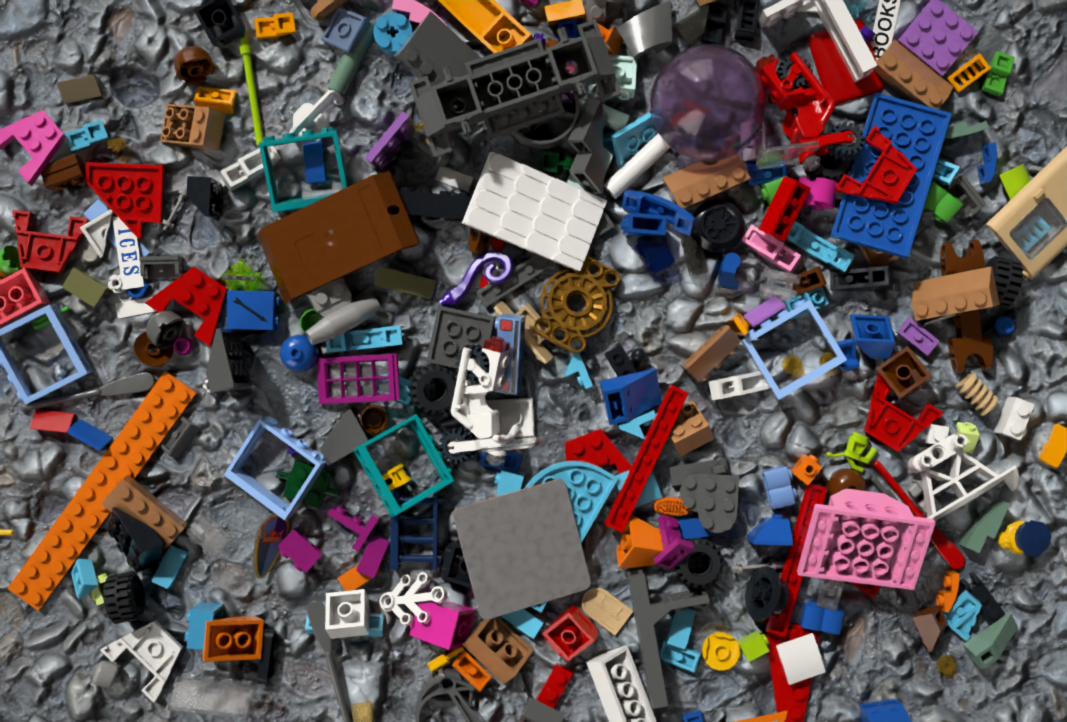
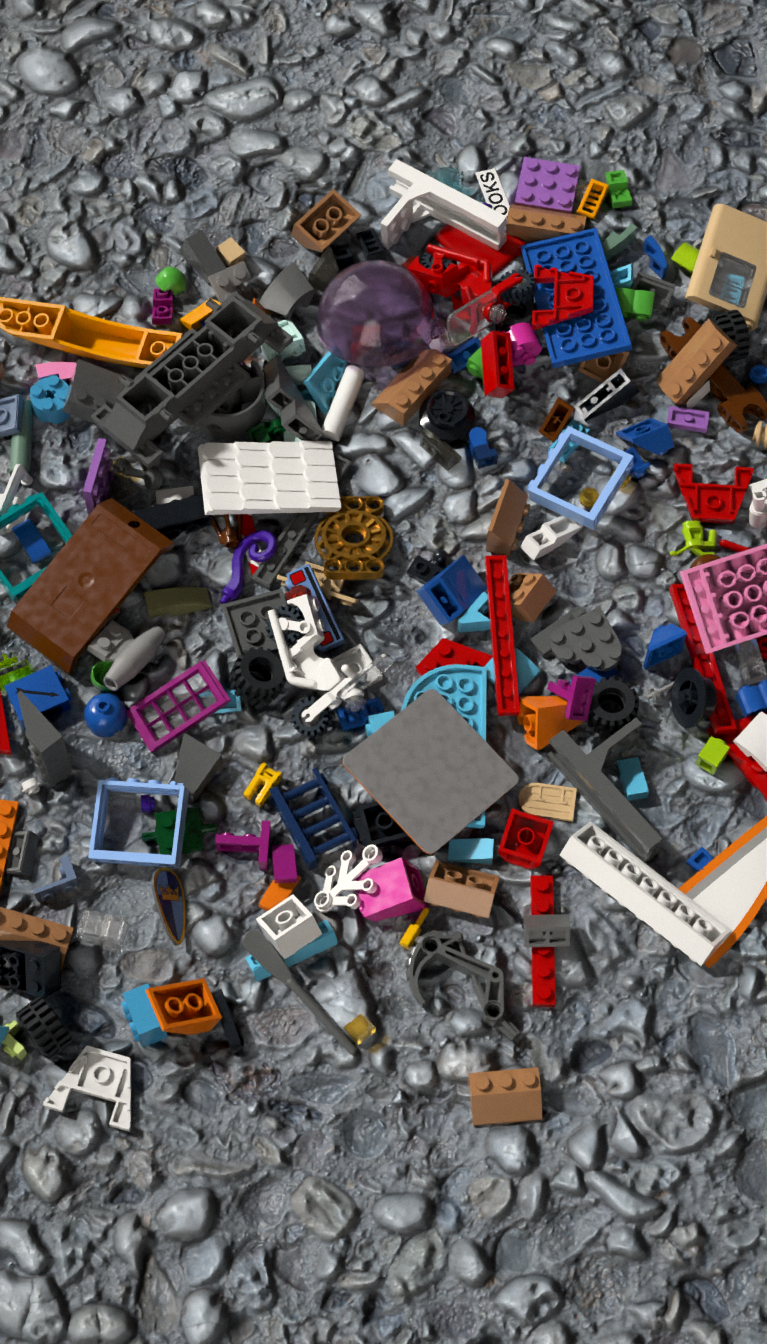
camera: 25 degrees left, 25 degrees down
light grey head [90,660,122,689] -> none
medium azure slope [151,545,188,589] -> none
clear slope [168,675,257,718] -> none
magenta brick [277,528,324,572] -> none
medium azure slope [326,325,403,353] -> none
teal window [353,414,454,517] -> none
reddish brown hair [360,404,388,436] -> none
orange slope [452,651,492,692] -> none
medium azure slope [563,353,593,389] -> none
blue torso [621,213,667,238] -> none
blue slope [622,190,695,236] -> none
clear blue slope [634,238,675,275] -> none
orange piece [654,497,698,516] -> none
medium azure slope [659,640,702,673] -> none
yellow tile [702,632,740,671] -> none
light orange slope [727,313,750,336] -> none
bright pink slope [741,225,802,275] -> none
medium lavender slope [743,296,786,328] -> none
clear brick [758,269,801,302] -> none
medium blue brick [761,465,797,509] -> none
medium azure slope [786,221,855,272] -> none
orange brick [791,454,822,485] -> none
reddish brown slope [876,346,932,399] -> none
none -> sand blue bracket [33,855,79,901]

